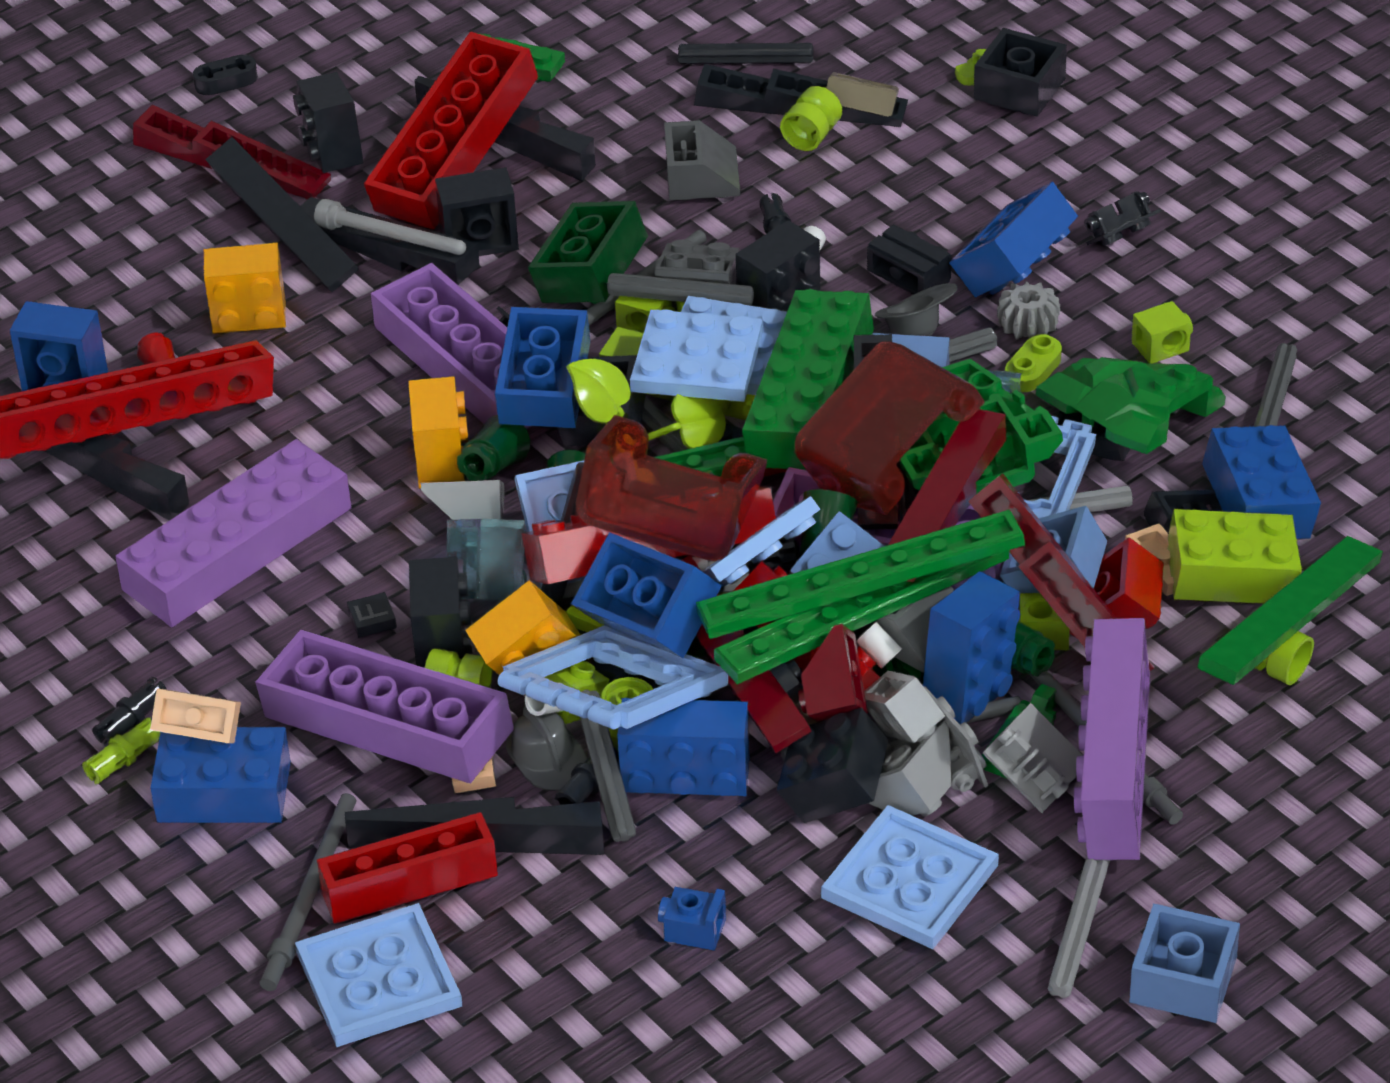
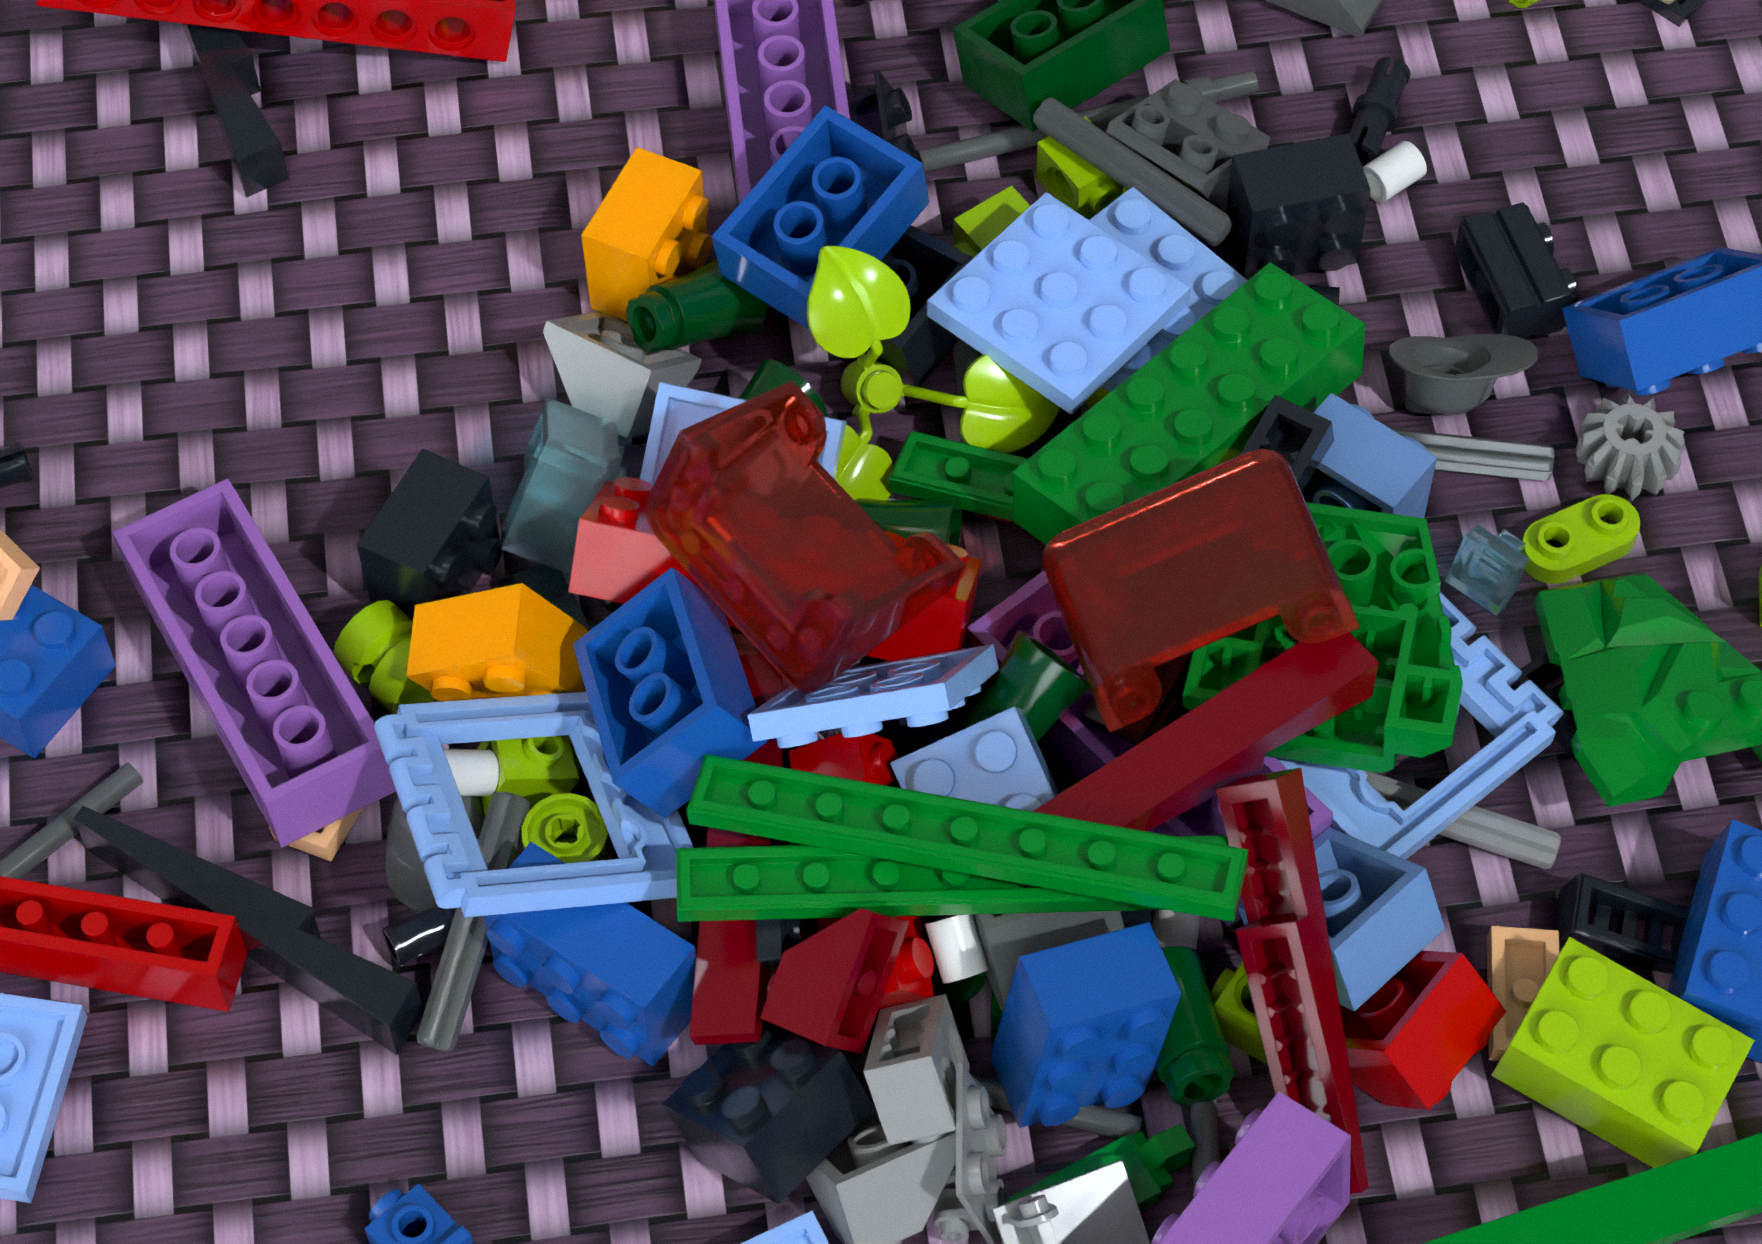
camera: 30 degrees right, 15 degrees up
medium lavender brick [115,439,352,628] -> none
black tile [347,592,397,638] -> none

